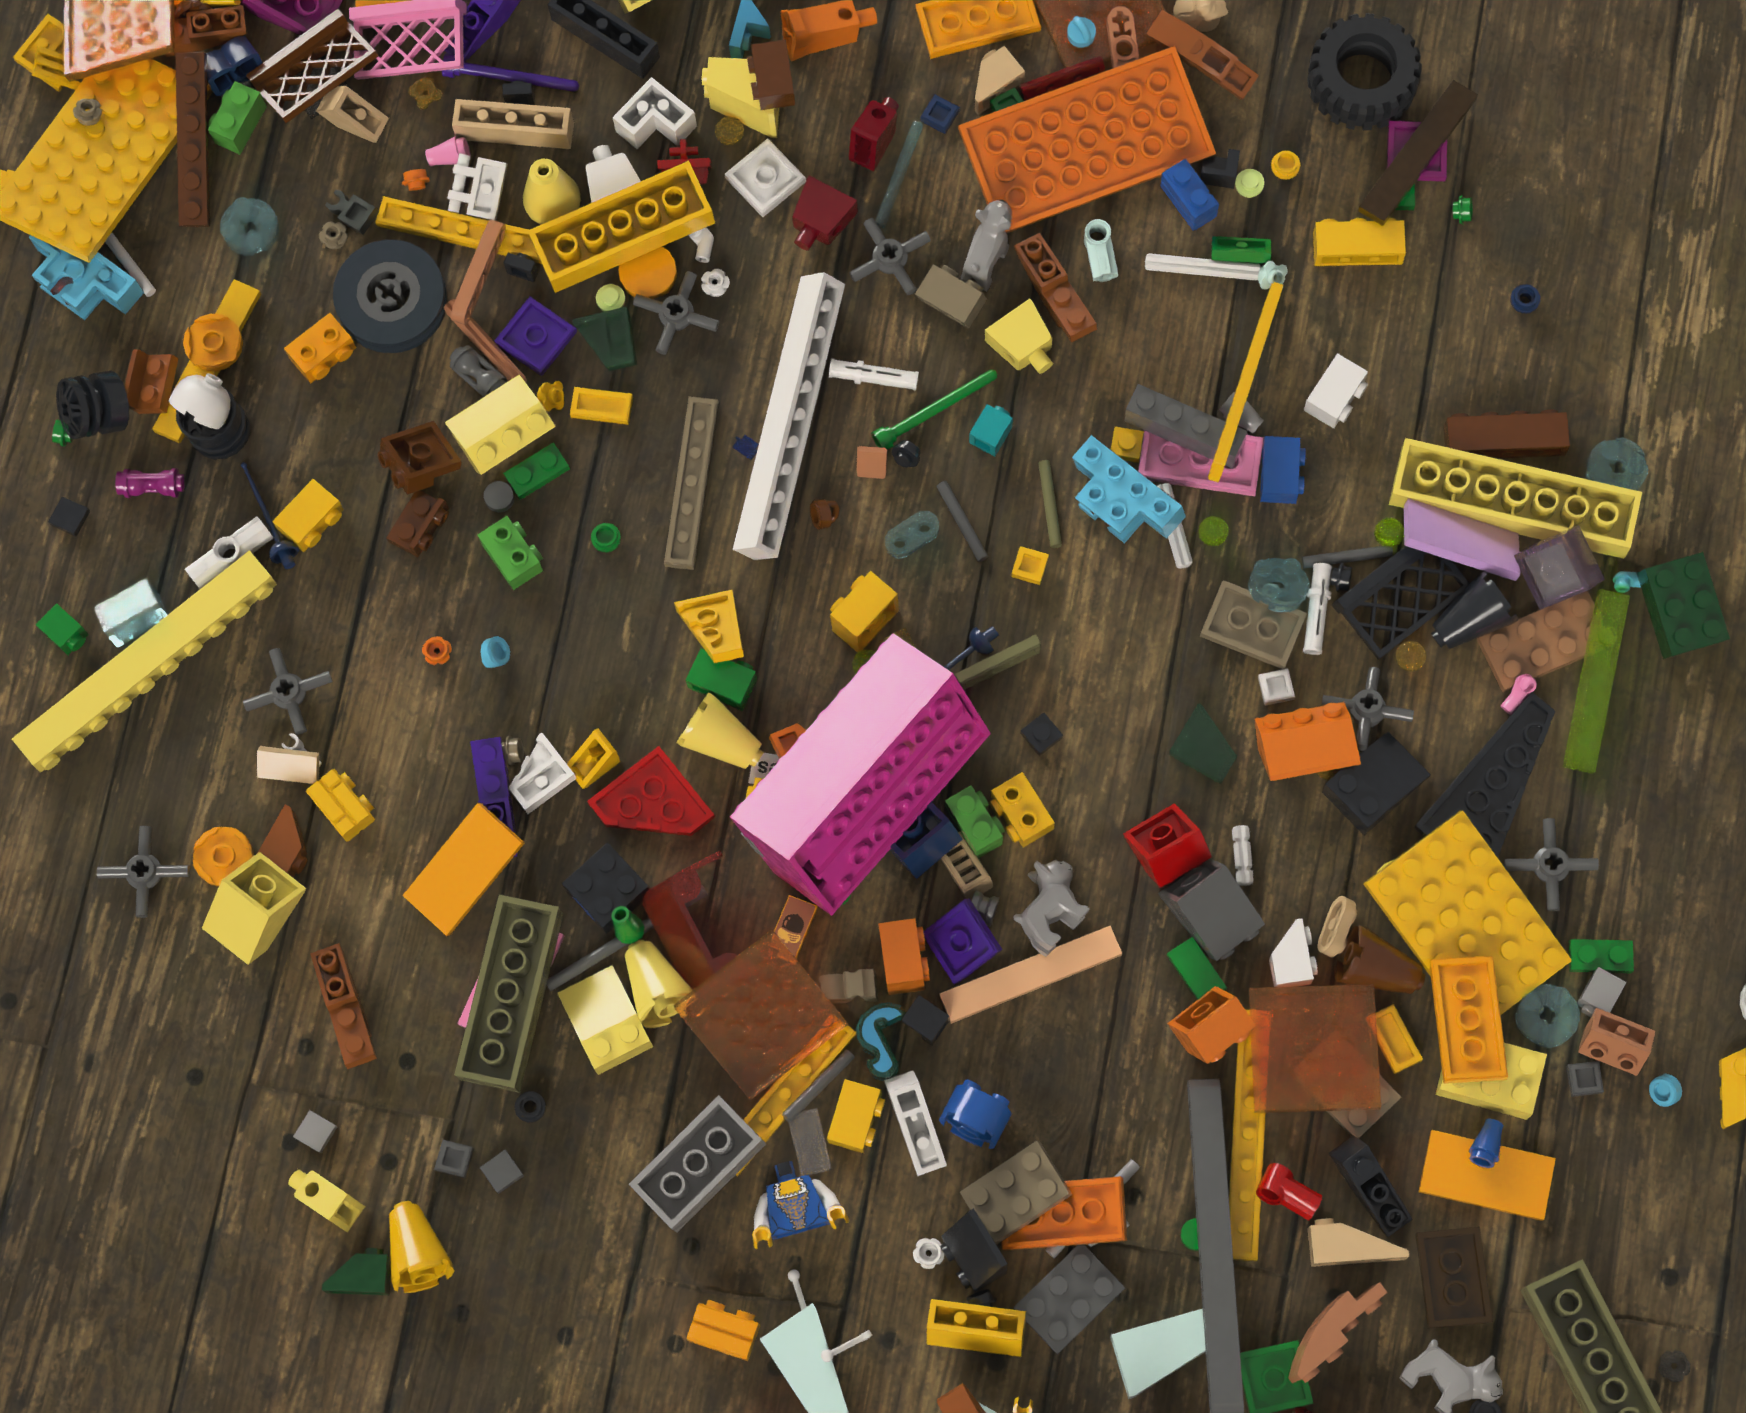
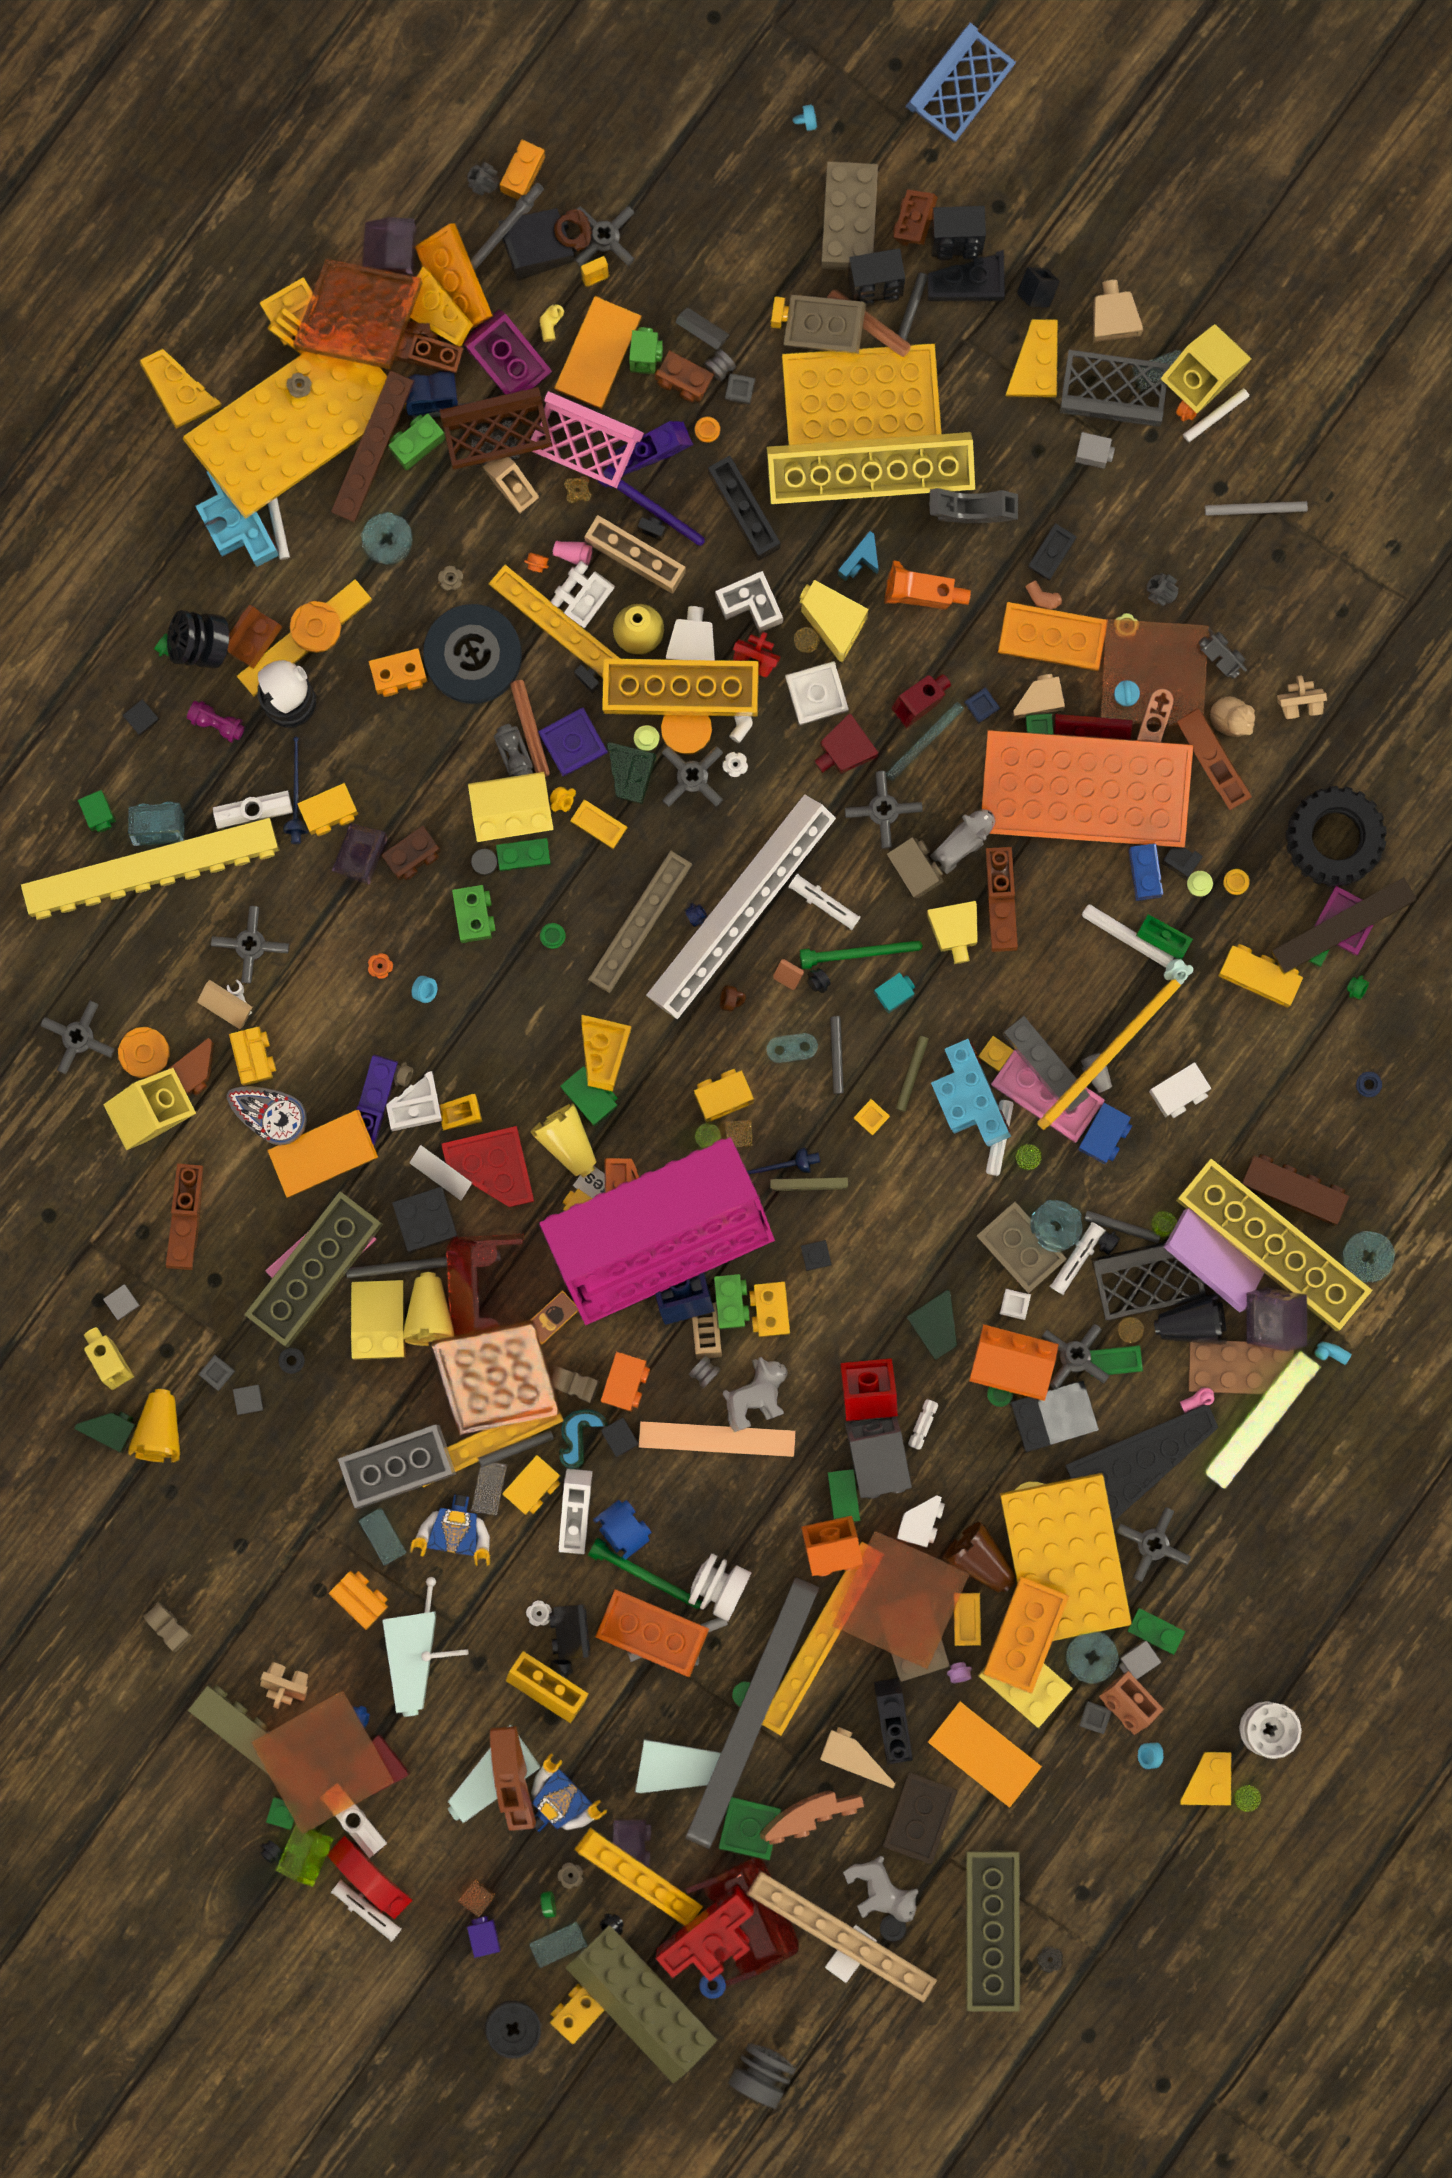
camera: 20 degrees right, 10 degrees up
pearl dark grey plate [325,190,379,235] -> none
reddish brown plate [378,421,461,495] -> none
nougat beam [451,219,506,325] -> none
green cone [611,906,645,944] -> none
reddish brown brick [747,39,795,110] -> none
dark purple plate [923,898,1002,984] -> none
dark tan plate [960,1140,1072,1245] -> none
dark grey plate [1013,1244,1125,1355] -> none
light aqua piece [1084,219,1118,282] -> none
red piece [1256,1163,1322,1221] -> none
tan plate [1317,896,1357,957] -> none
blue cone [1469,1119,1504,1168] -> none
dark green brick [1637,552,1730,659] -> none
none -> shield [227,1086,307,1146]
none -> slope [332,823,388,885]
none -> clear light blue tile [359,1508,407,1566]
none -> white sticker [410,1145,472,1201]
none -> green piece [587,1538,702,1609]
none -> white wheel [688,1554,751,1621]
none -> lavender plate [947,1663,972,1683]
none -> green plate [987,1387,1013,1407]
none -> green tile [1090,1346,1143,1377]

